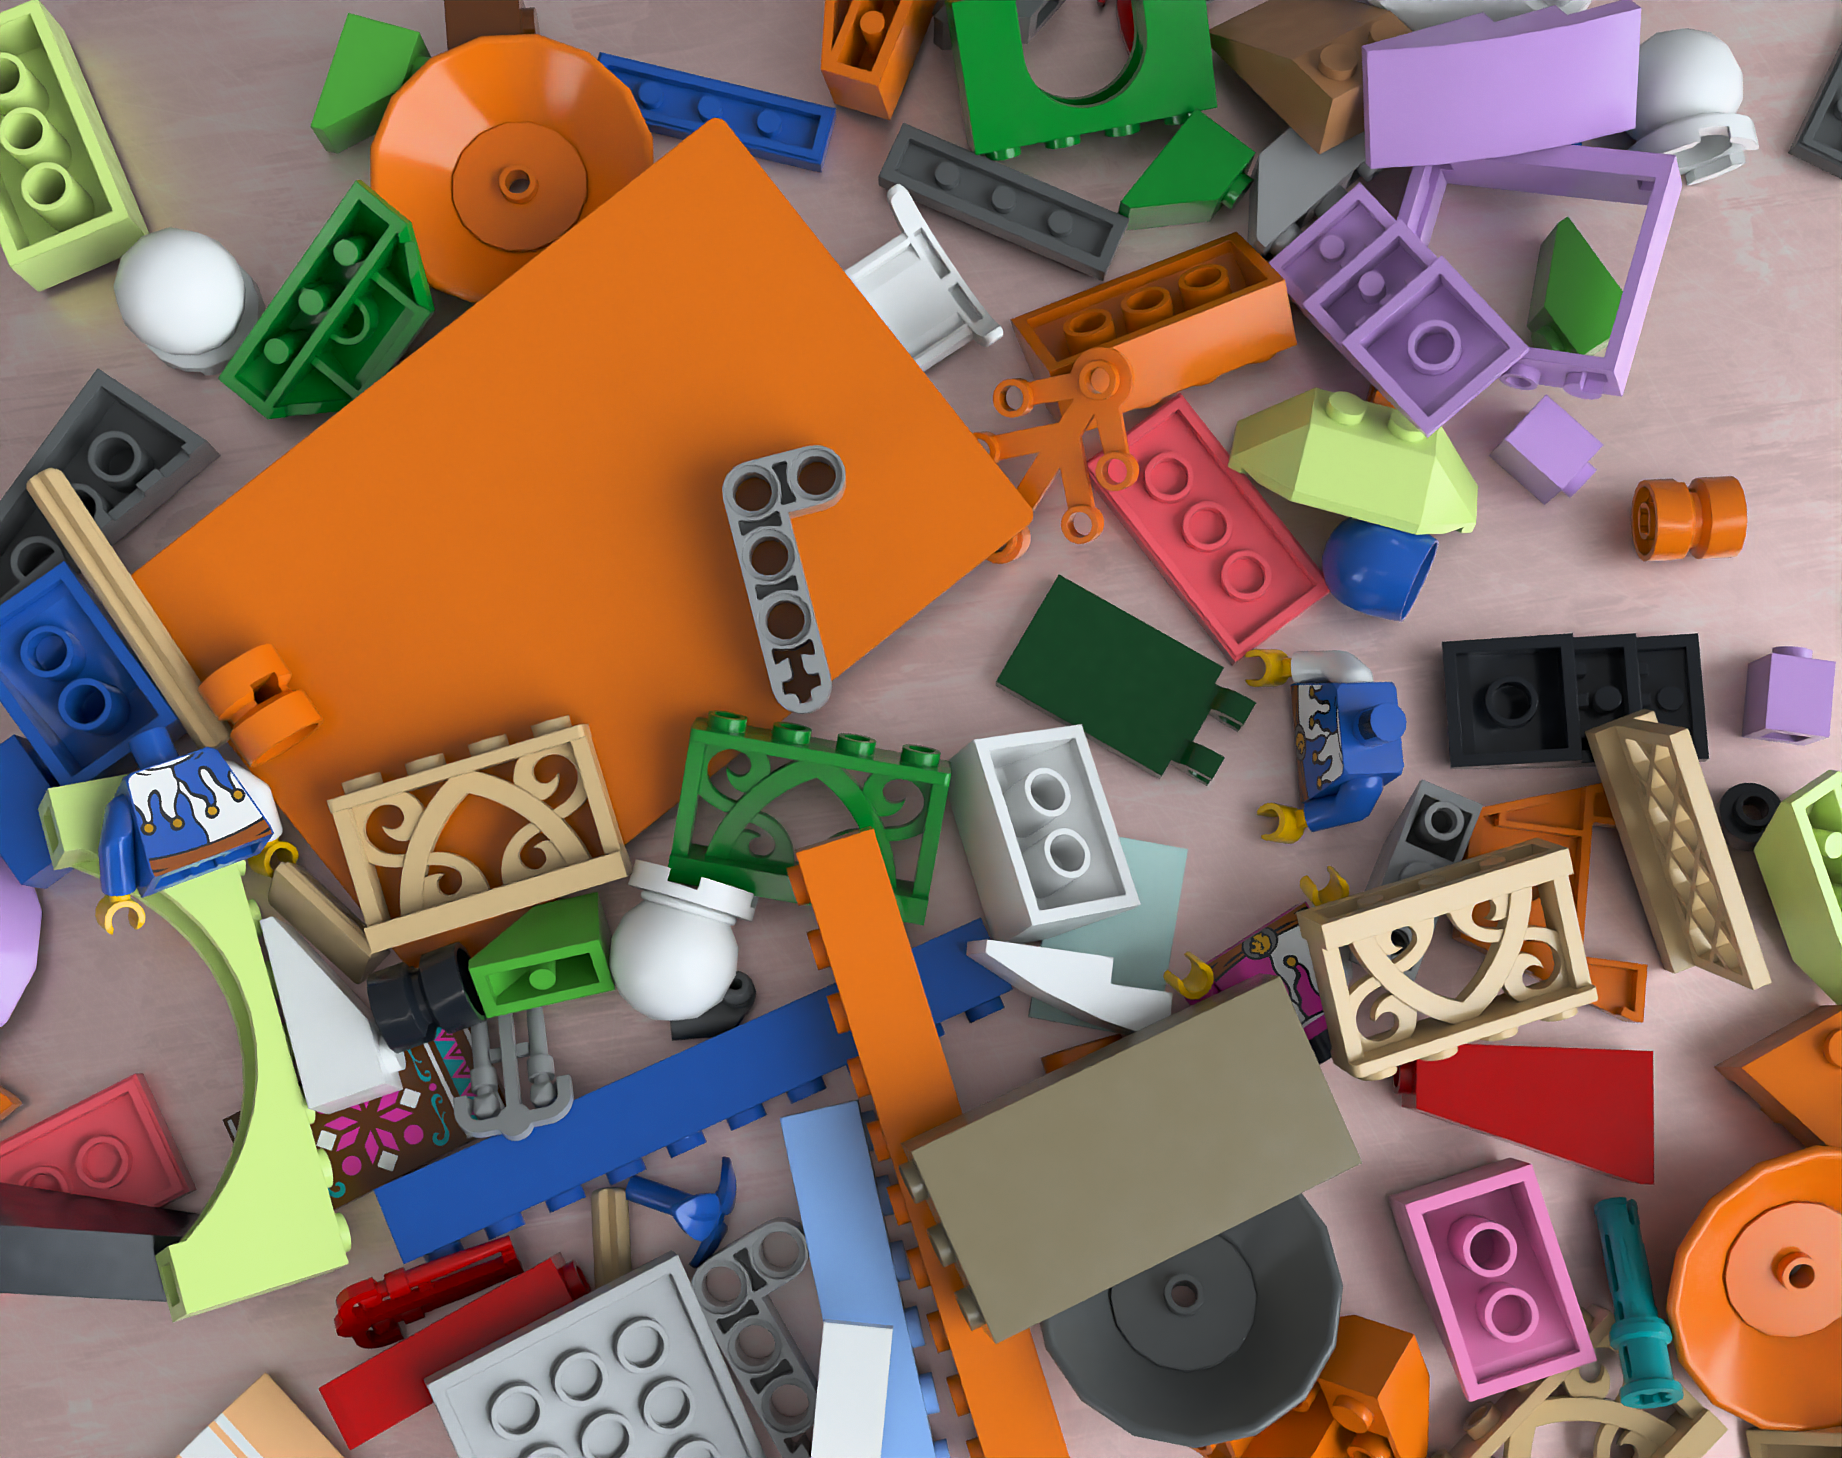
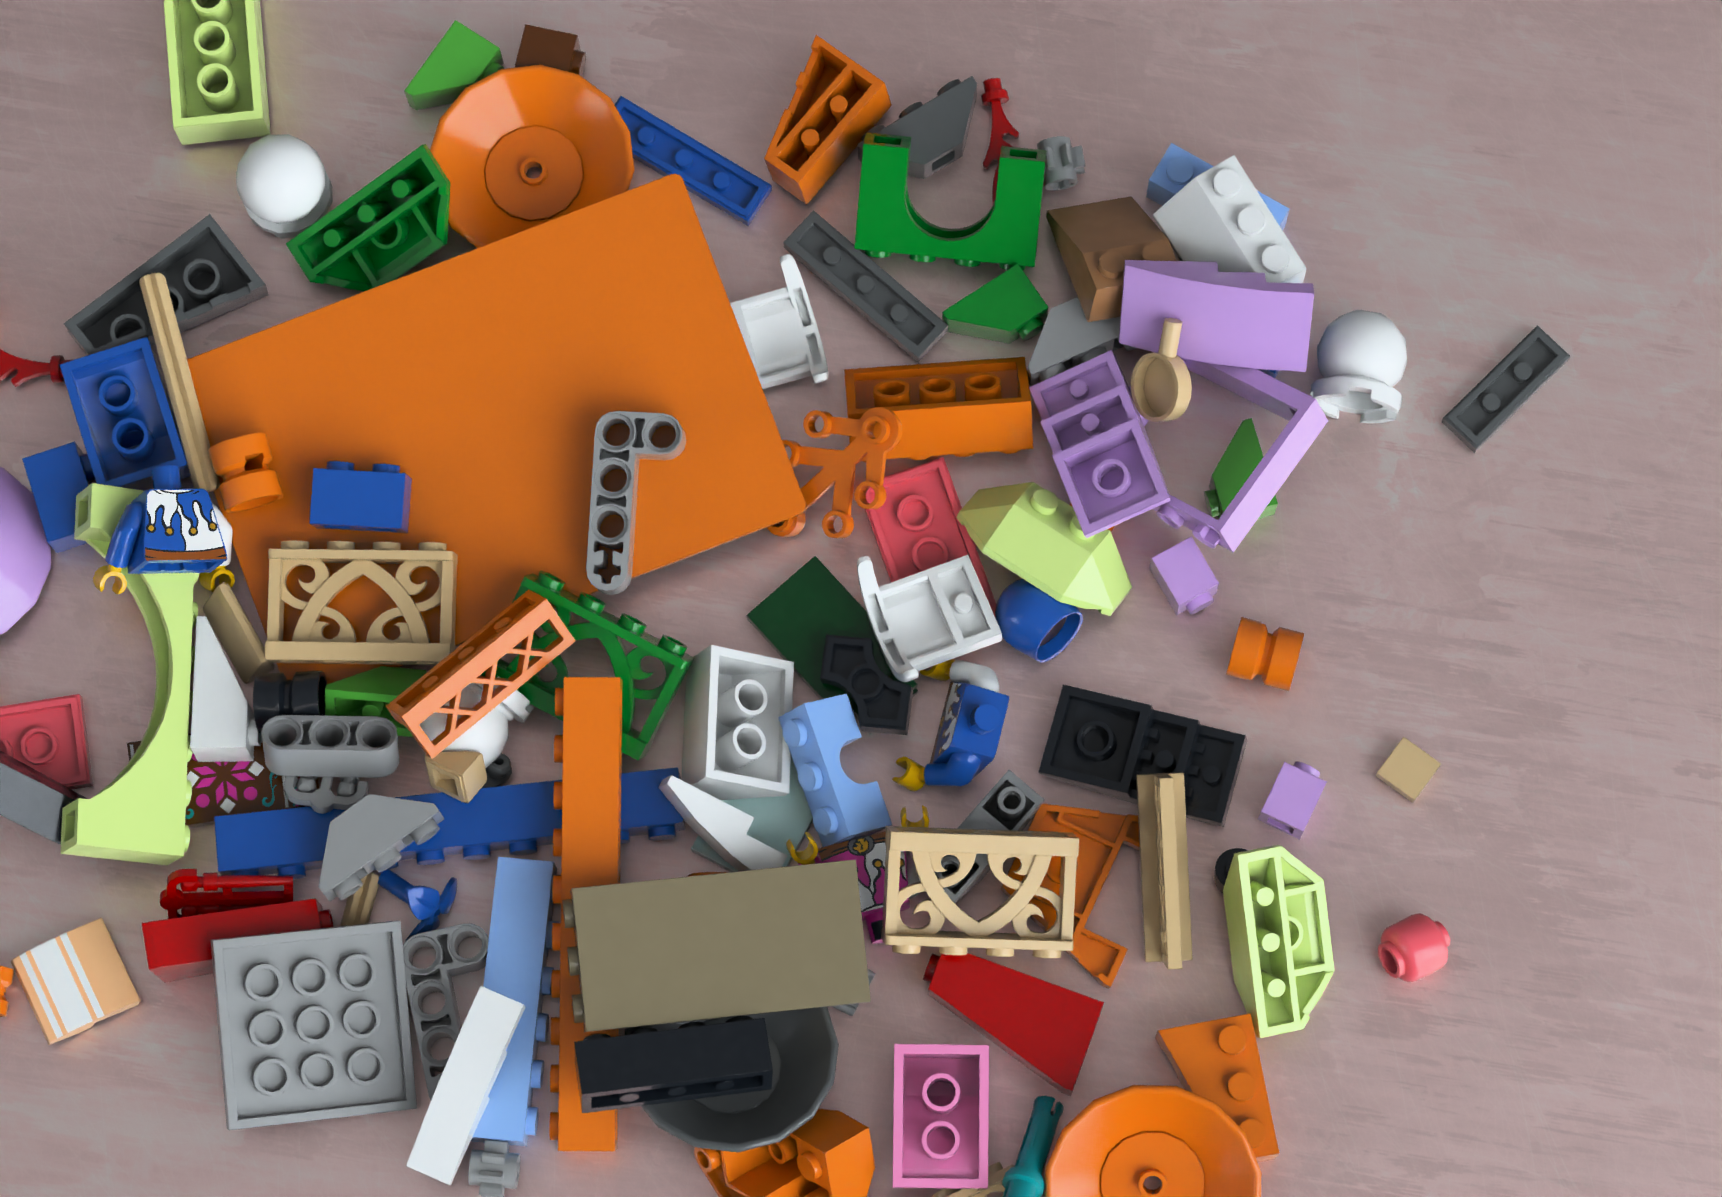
camera: 25 degrees right, 5 degrees down
none -> light grey beam [261,715,400,778]
none -> blue brick [310,461,412,533]
none -> light grey slope [318,794,444,901]
none -> orange fence [385,590,576,759]
none -> tan slope [424,751,487,803]
none -> black brick [574,1016,773,1113]
none -> light blue arch [778,694,892,847]
none -> black tile [820,635,913,735]
none -> white piece [857,555,1002,682]
none -> tan piece [1131,318,1192,422]

